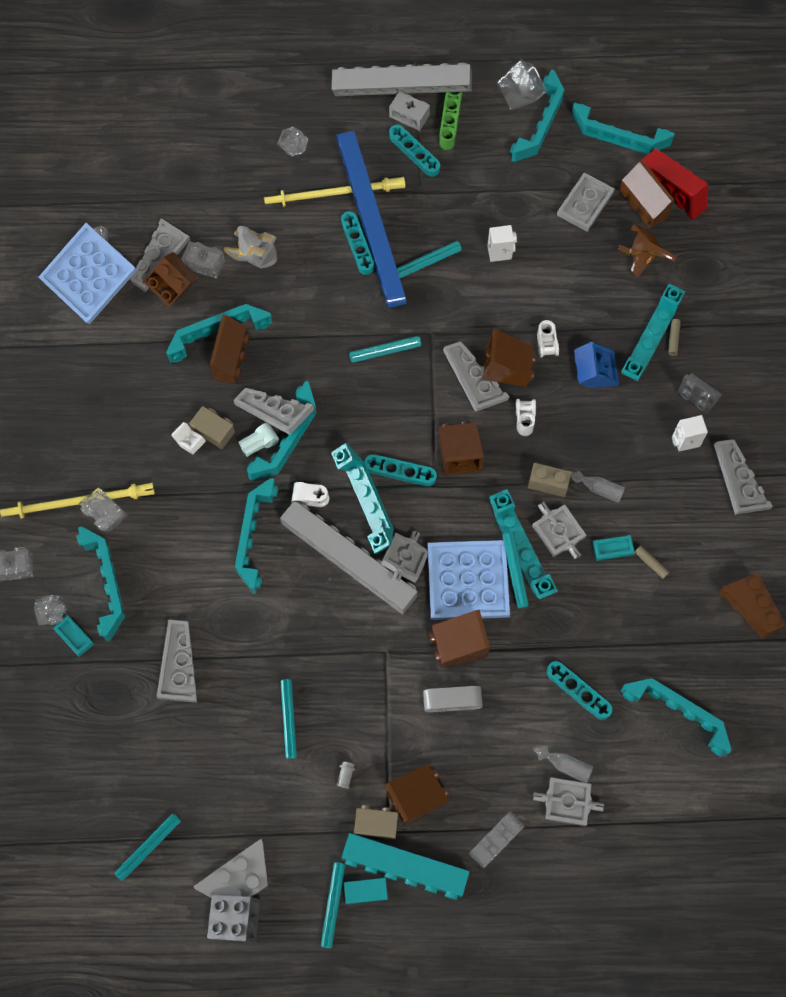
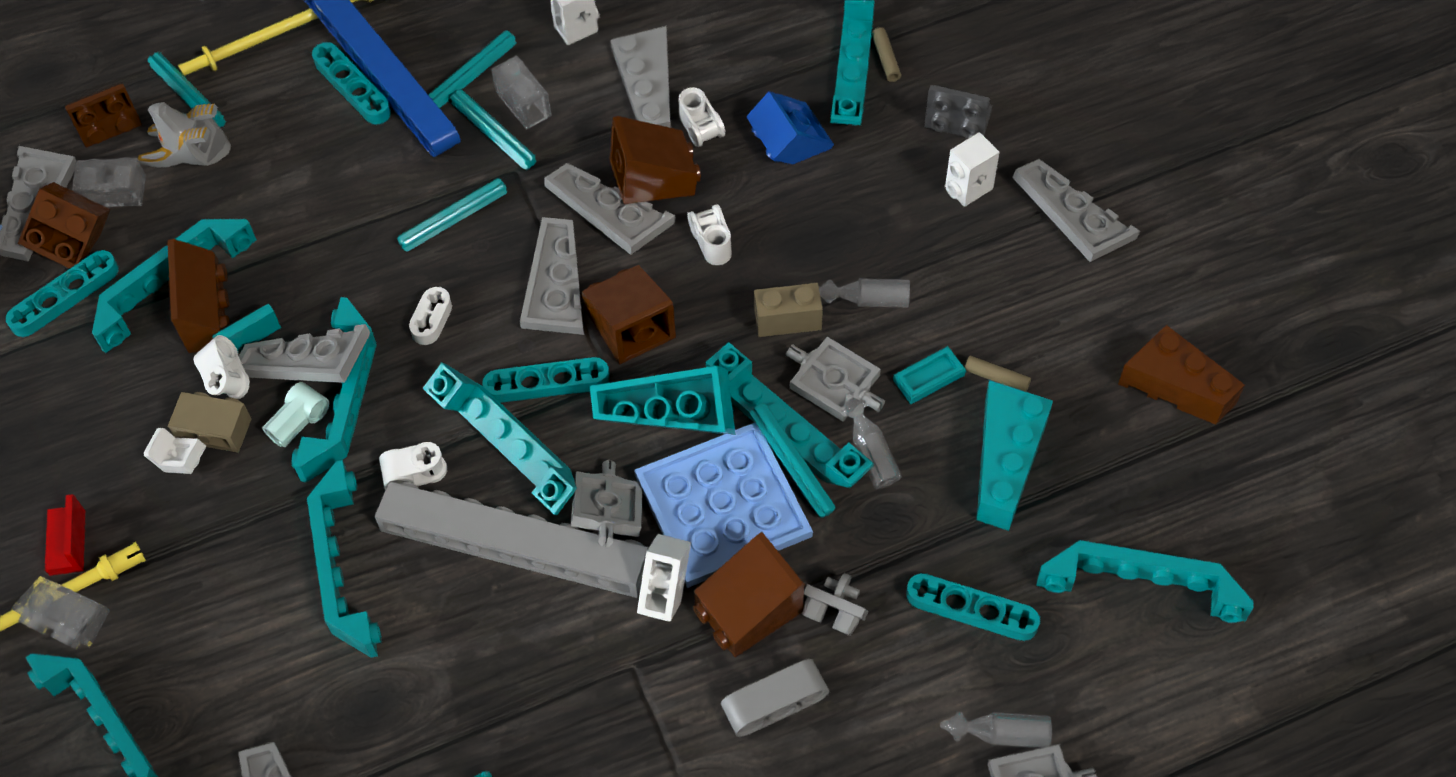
camera: 20 degrees left, 10 degrees down
none -> teal beam [6,250,119,337]
none -> red panel [45,494,85,576]
none -> reddish brown slope [65,82,142,148]
none -> teal axle [148,52,226,127]
none -> white piece [193,335,250,399]
none -> teal tile [212,304,281,353]
none -> white beam [409,287,452,345]
none -> teal axle [451,90,536,170]
none -> clear brick [491,55,551,130]
none -> light grey wing [520,217,584,335]
none -> teal wedge [590,366,736,435]
none -> light grey wing [610,26,671,128]
none -> white brick [637,534,691,622]
none -> light grey hips [802,573,868,636]
none -> clear wheel [841,393,902,489]
none -> teal wedge [977,380,1053,531]

